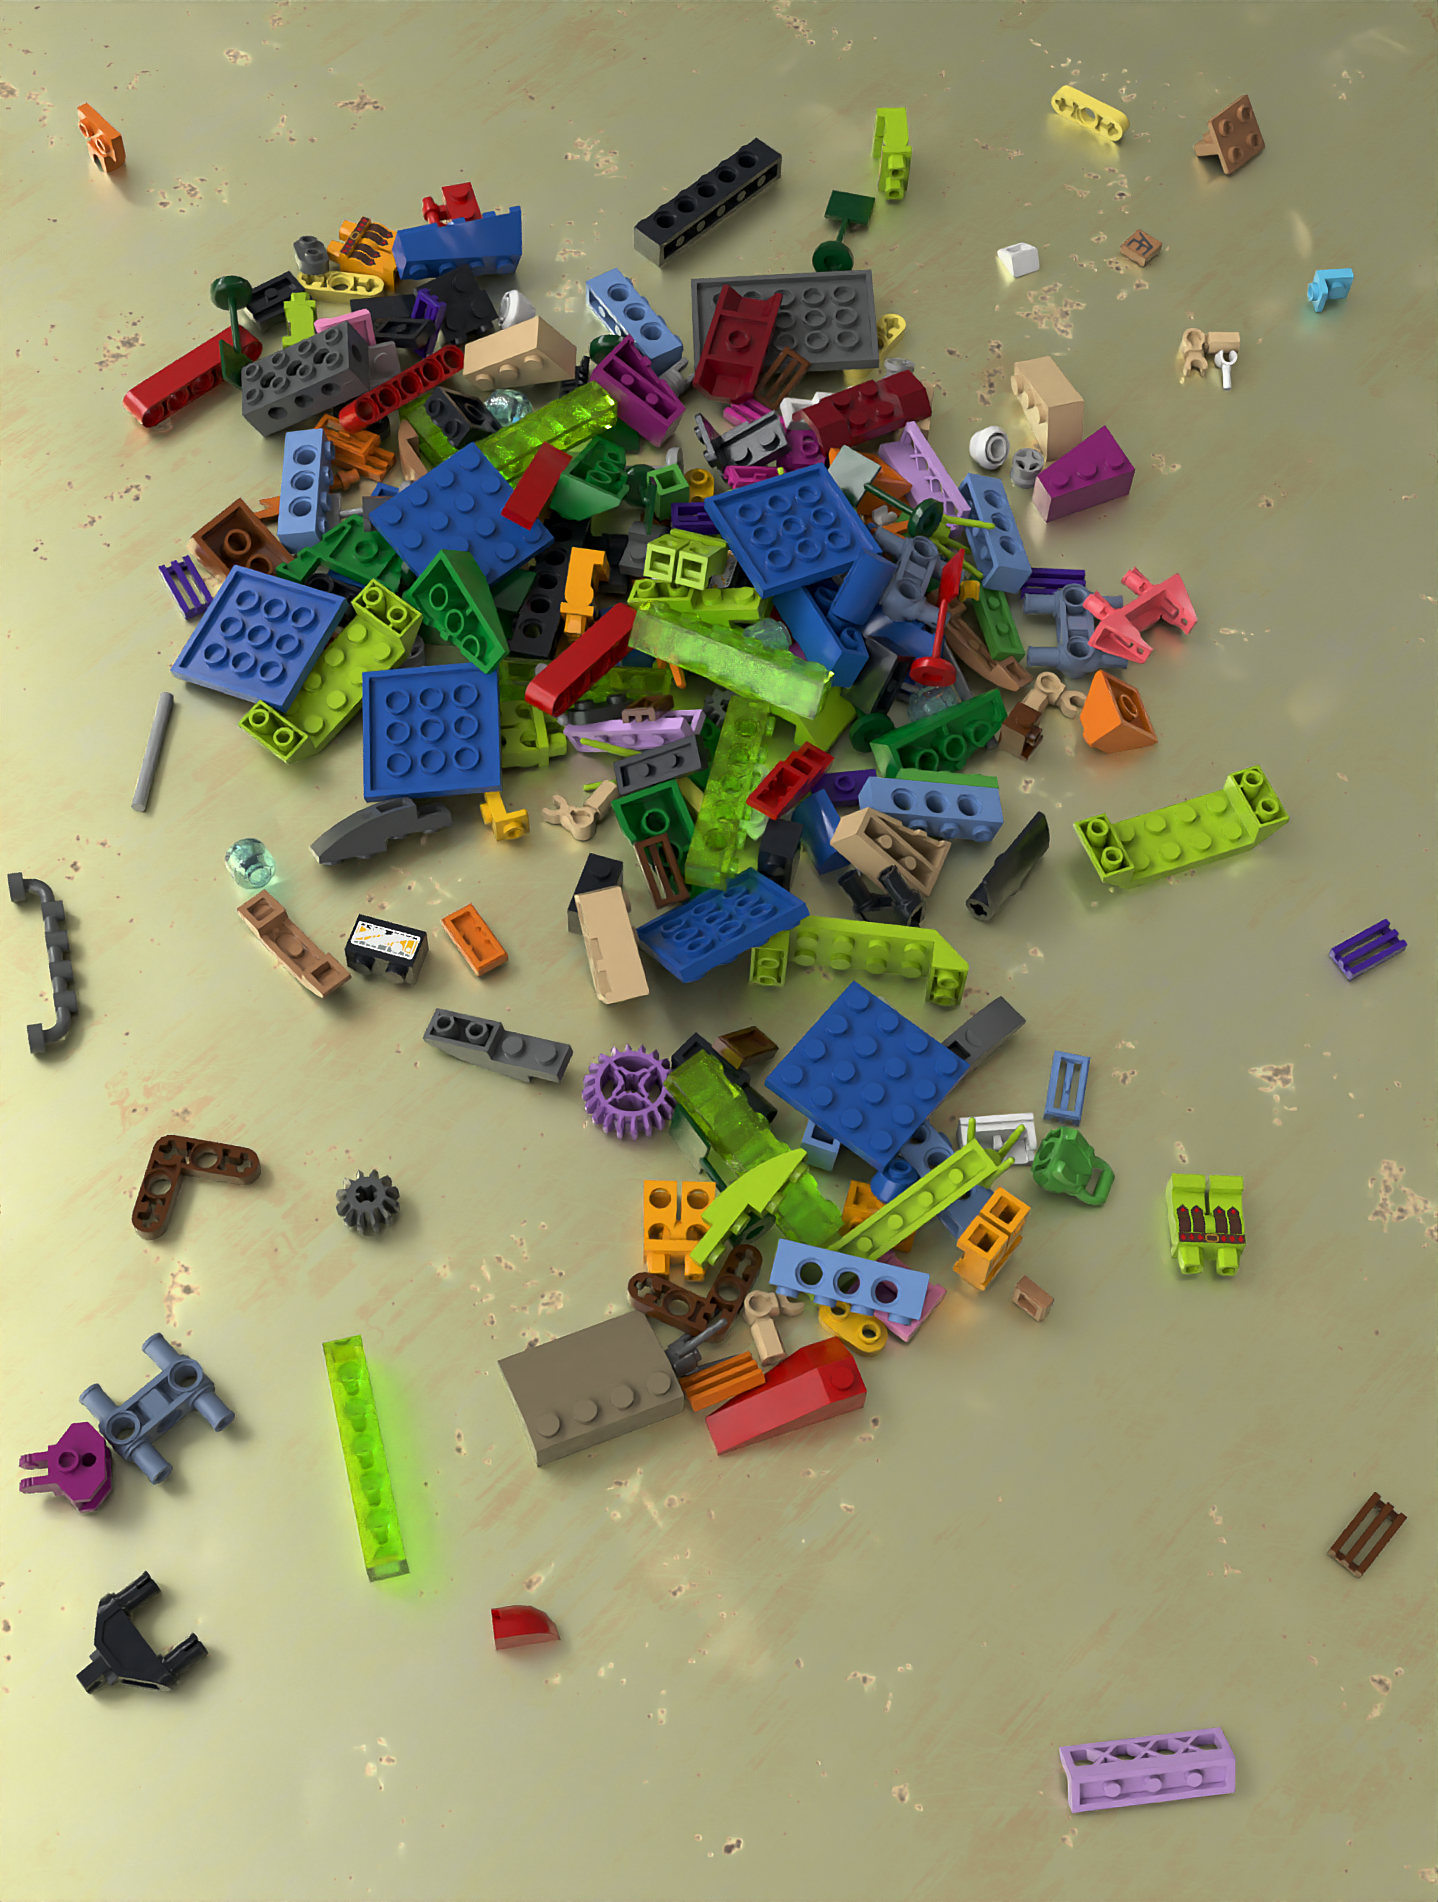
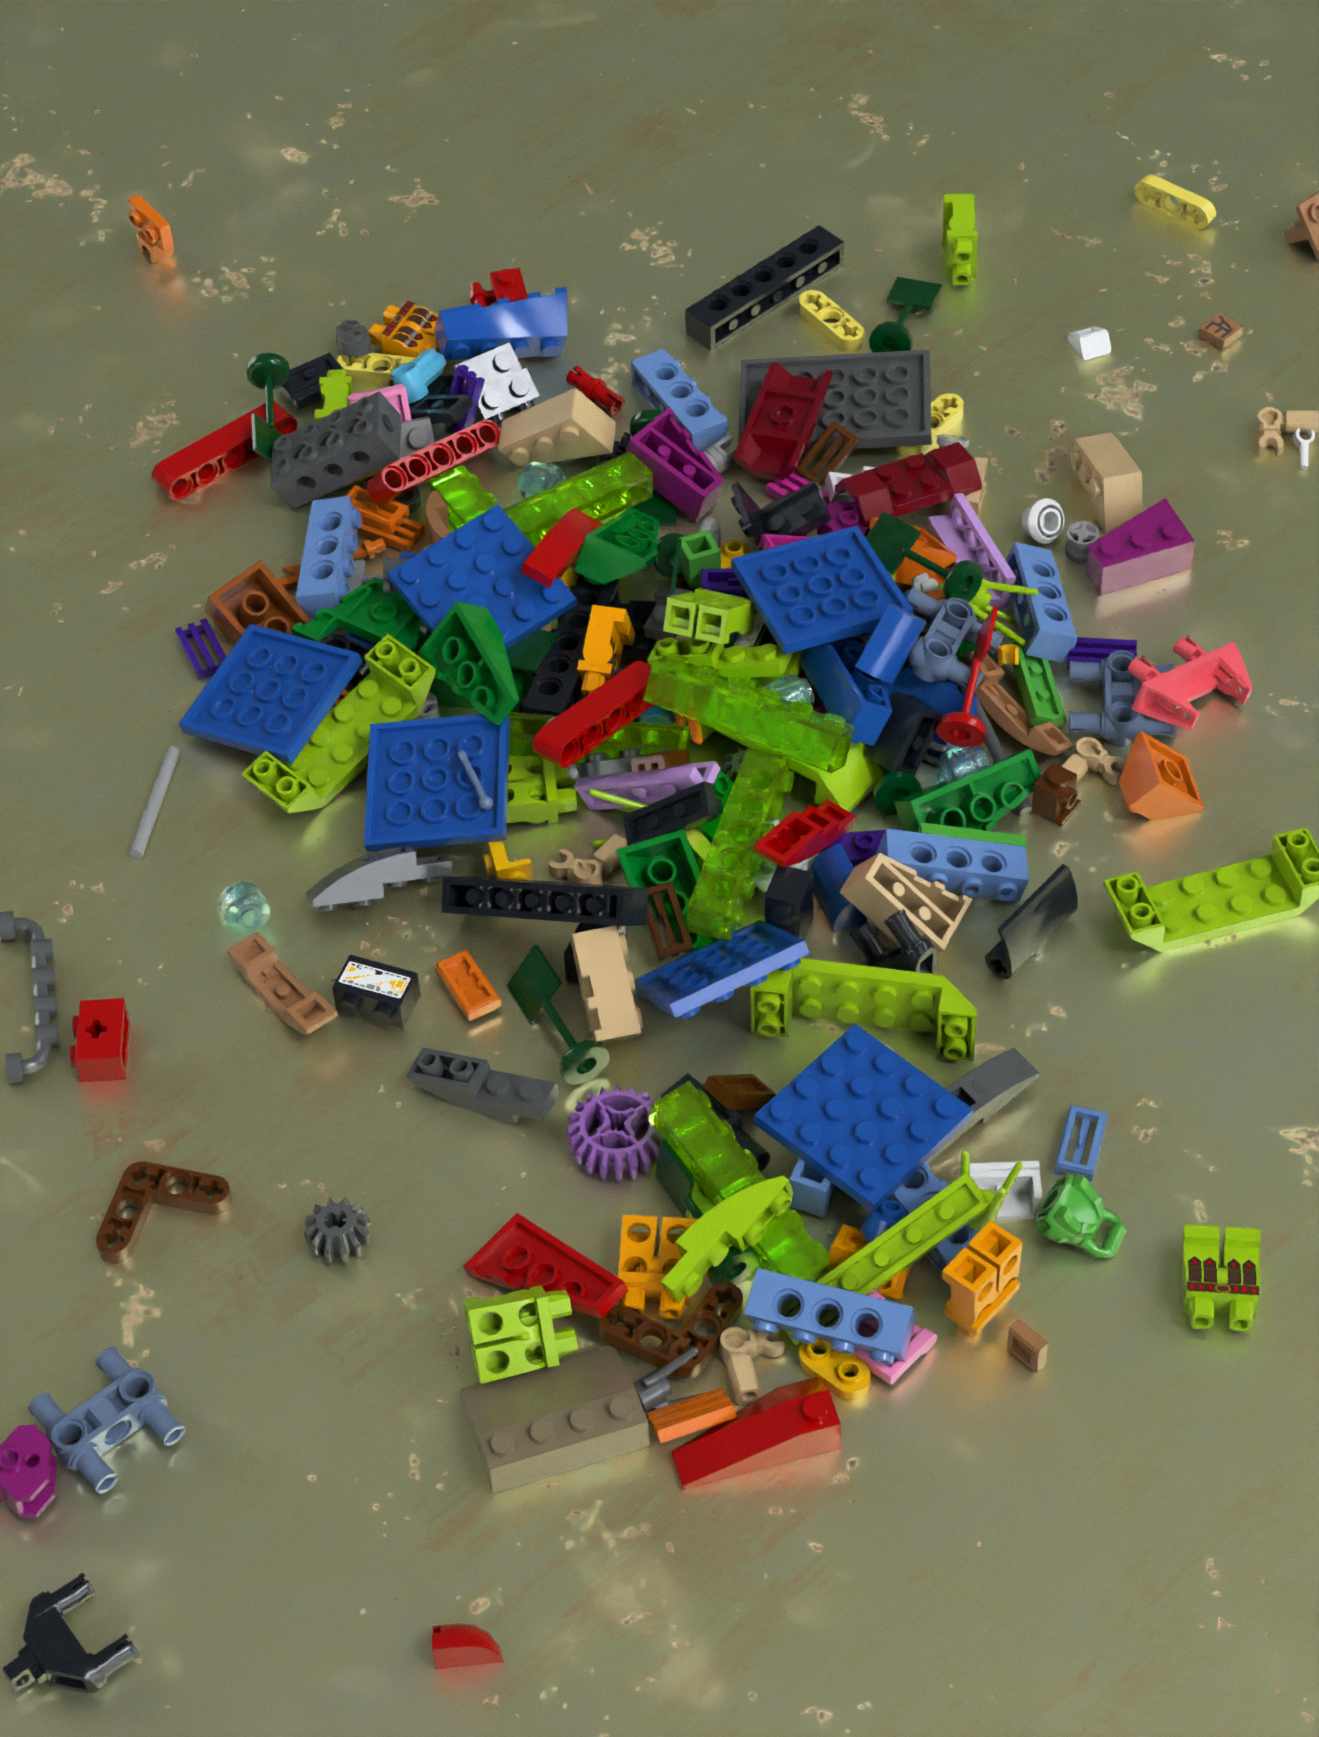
camera: 10 degrees right, 10 degrees down
clear neon green brick [322,1334,410,1583] -> none
black plate [423,386,512,450] -> none
white cone [498,290,535,330] -> none
none -> red brick [70,998,130,1082]
none -> medium azure piece [391,348,447,403]
none -> black brick [441,876,649,926]
none -> sand blue hinge [457,749,493,810]
none -> lime hips [462,1285,578,1384]
none -> red wing [463,1213,628,1319]
none -> dark green piece [507,945,610,1085]
none -> red pin [566,366,625,415]
none -> light yellow beam [799,290,864,352]

